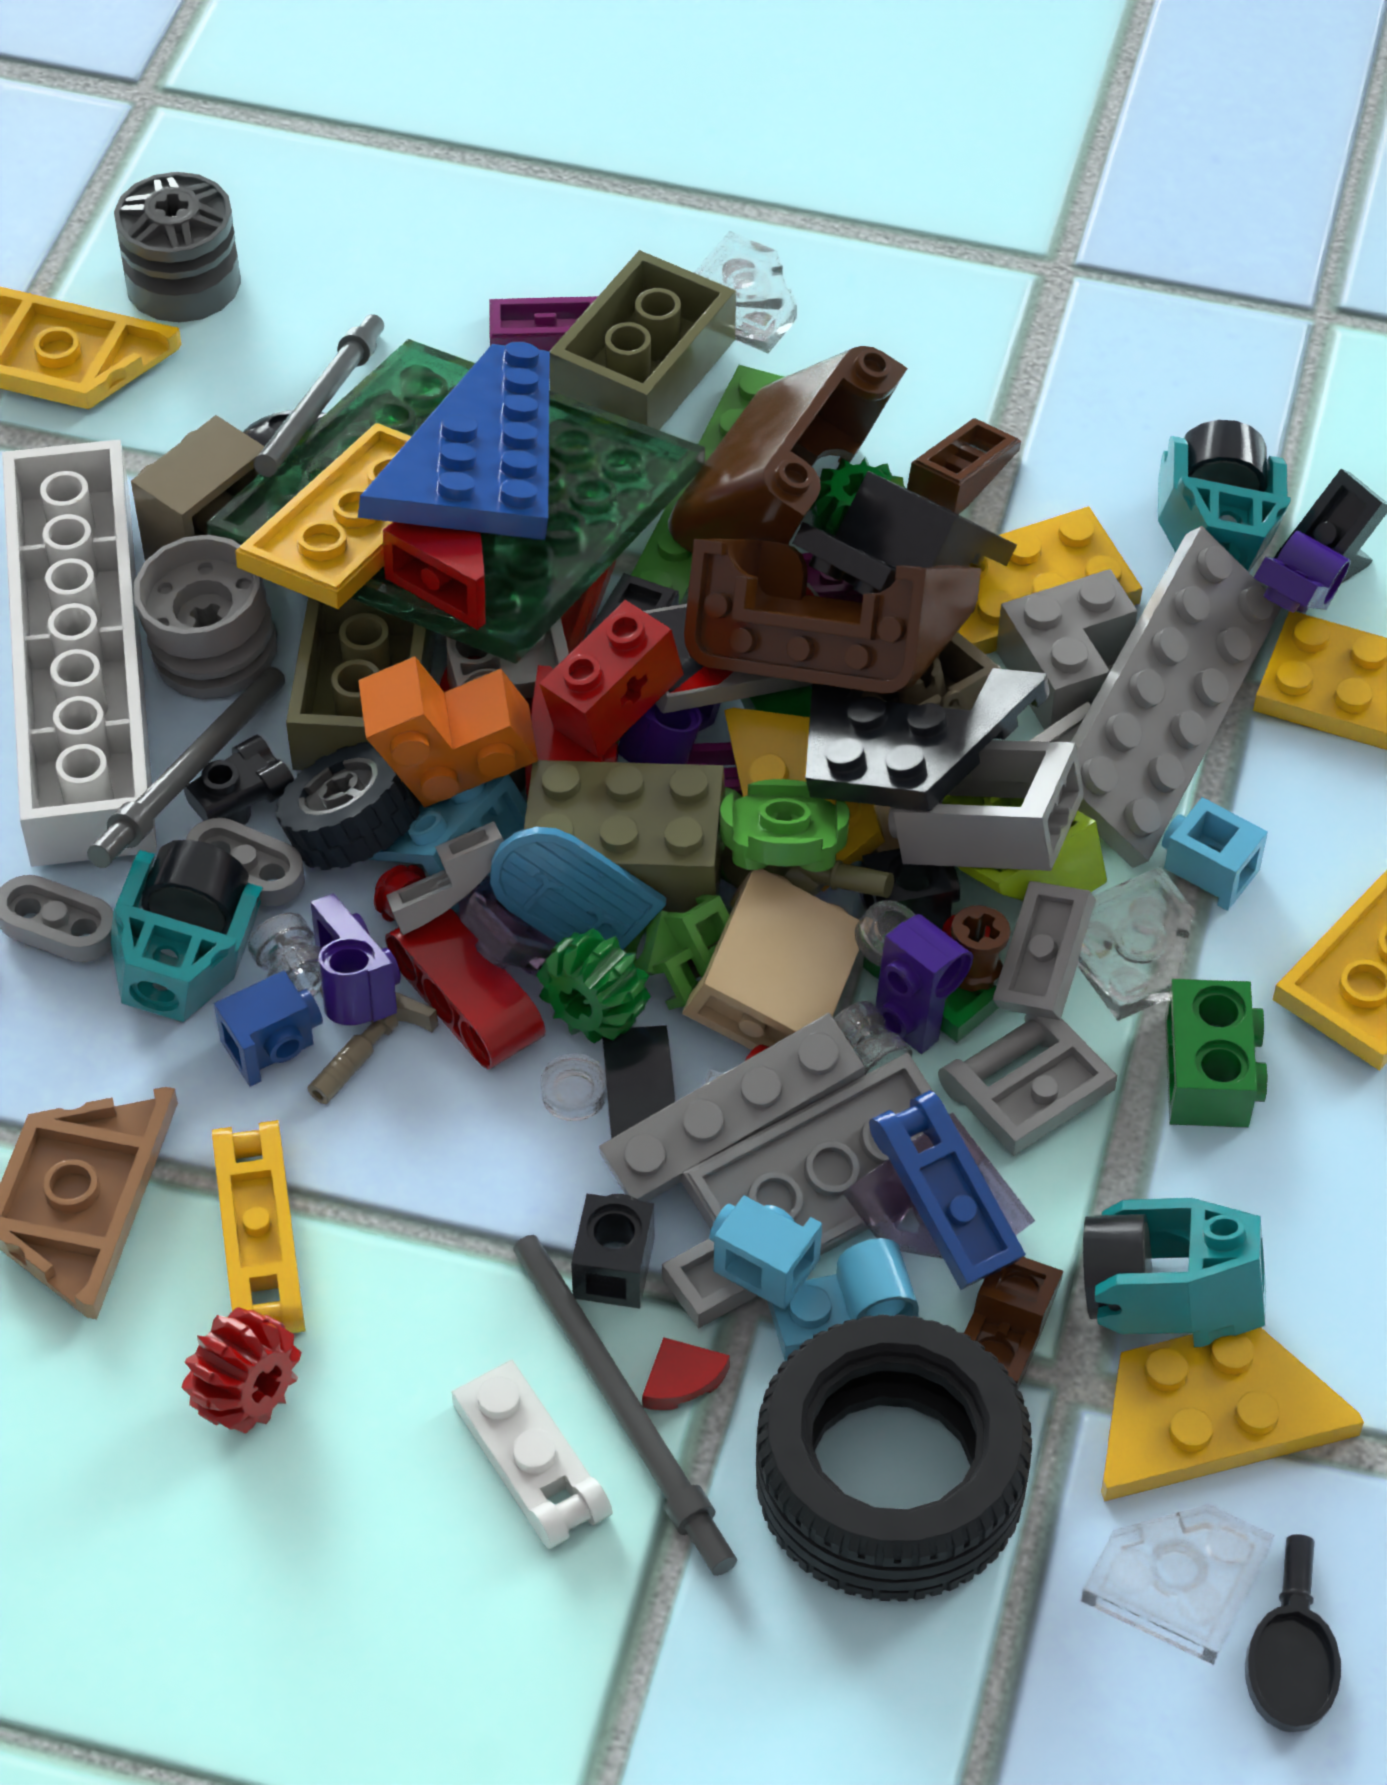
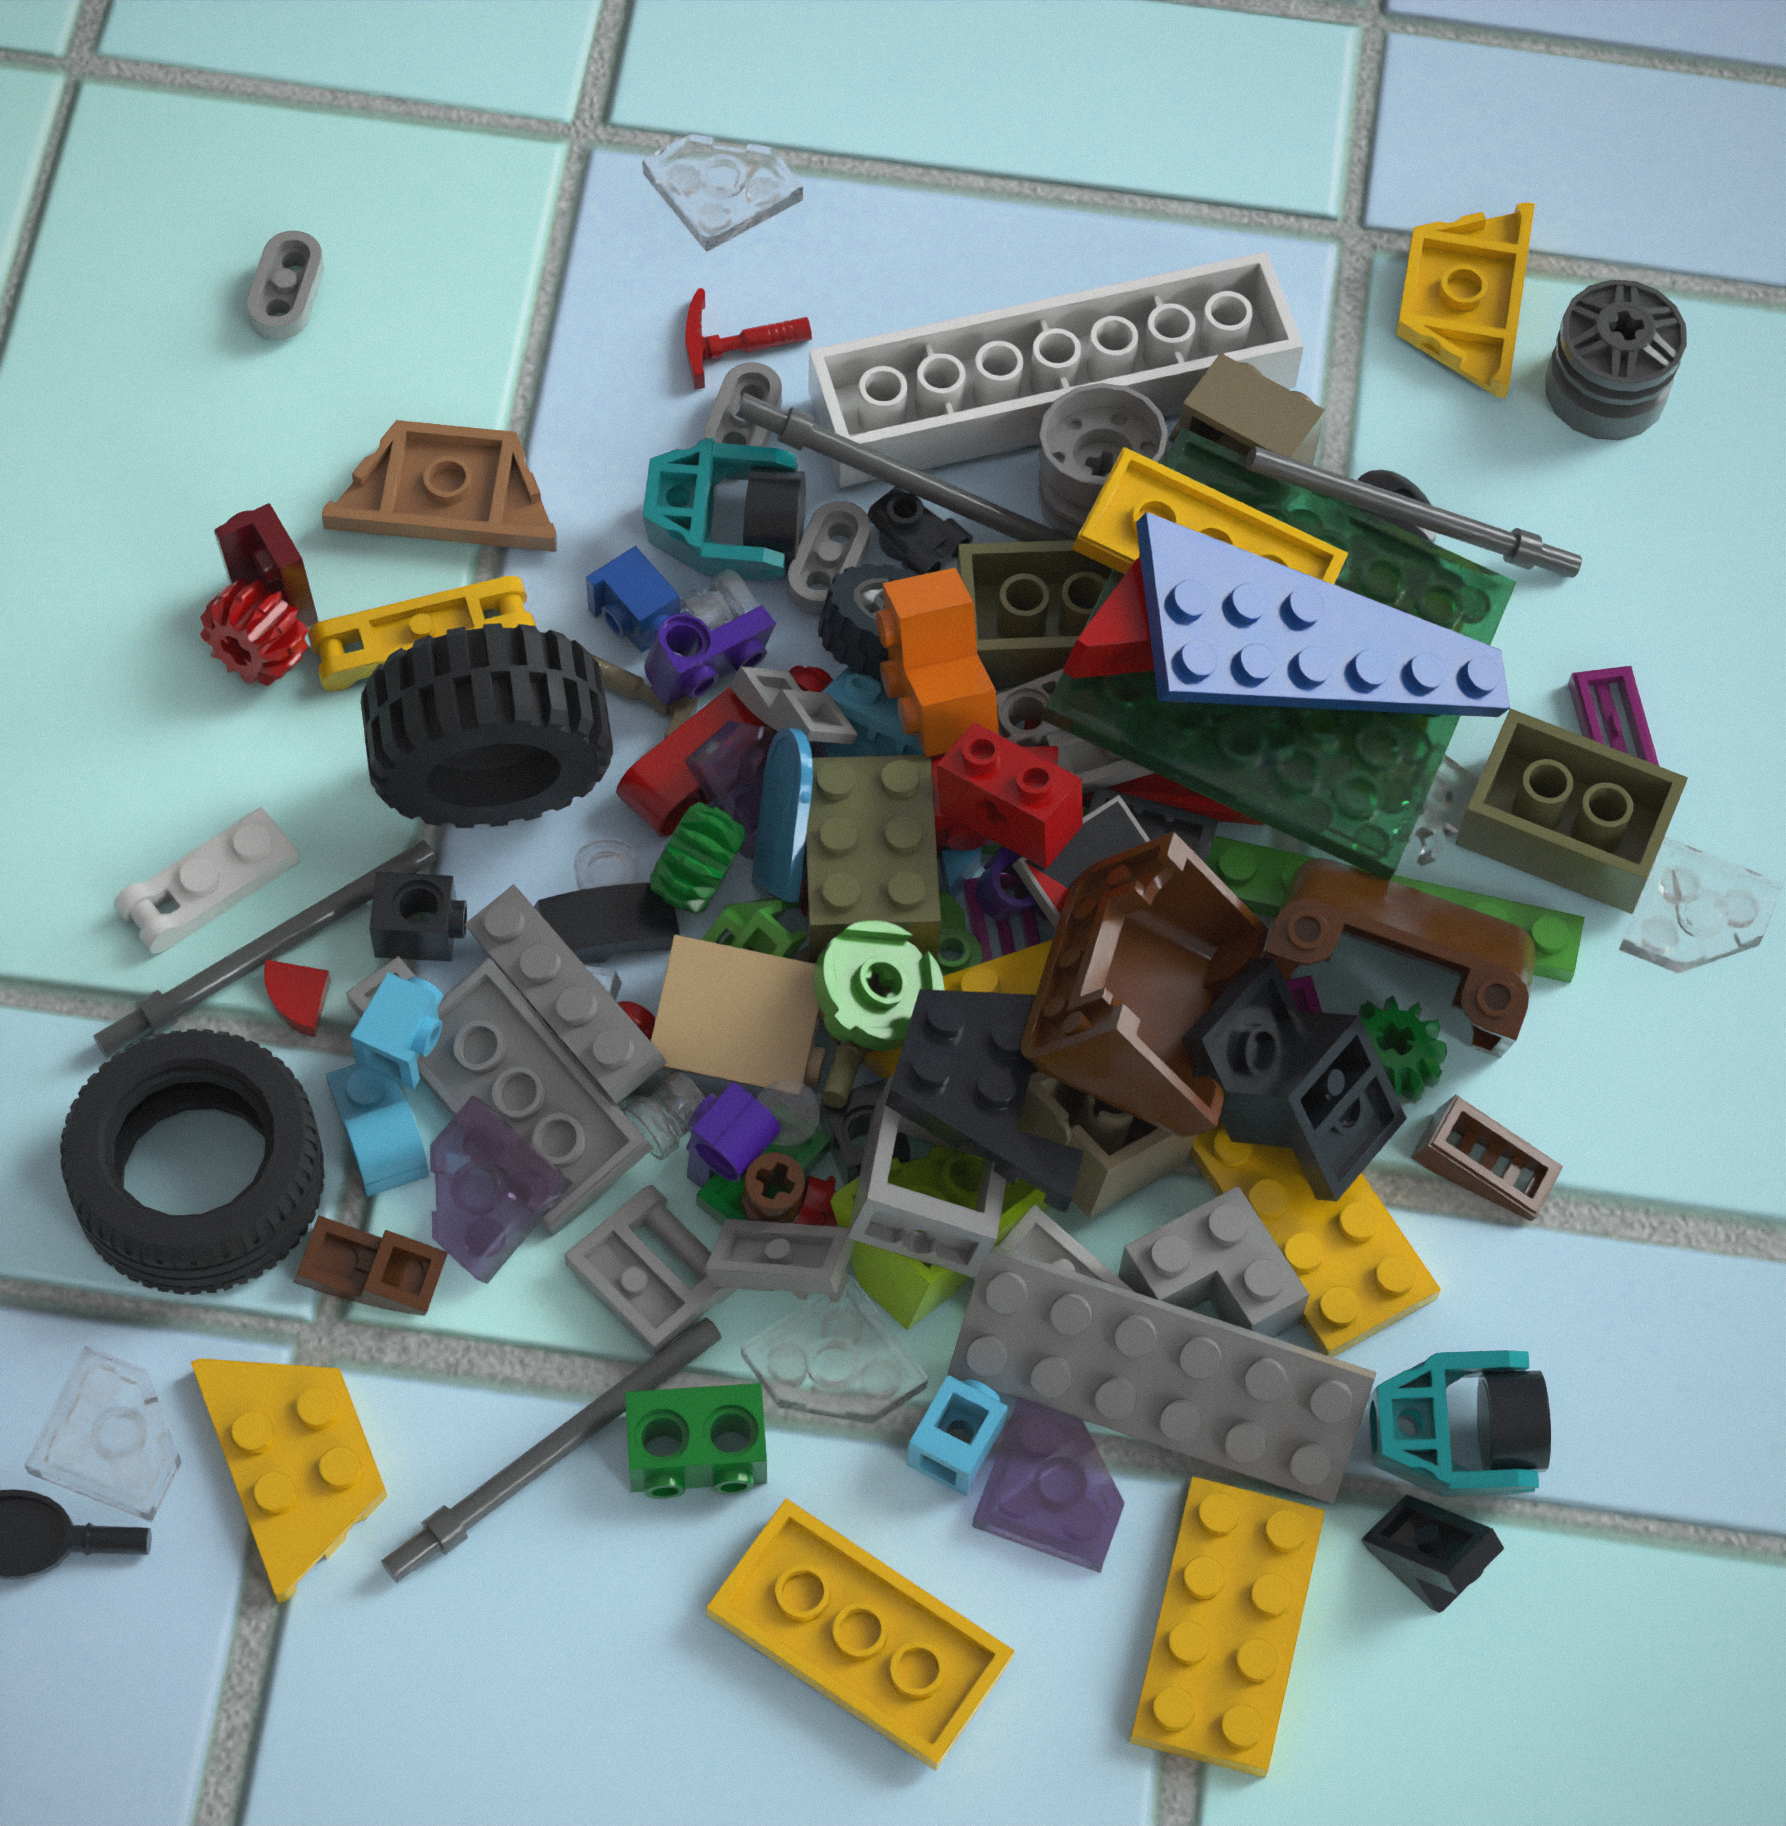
camera: 80 degrees right, 10 degrees up
blue plate [869,1090,1026,1290] -> none
teal piece [1083,1198,1266,1347] -> none
dark purple plate [1253,530,1351,614] -> none
none -> dark red bracket [214,503,319,627]
none -> black tyre [360,623,613,828]
none -> dark grey bar [381,1317,722,1583]
none -> clear purple plate [972,1397,1125,1573]

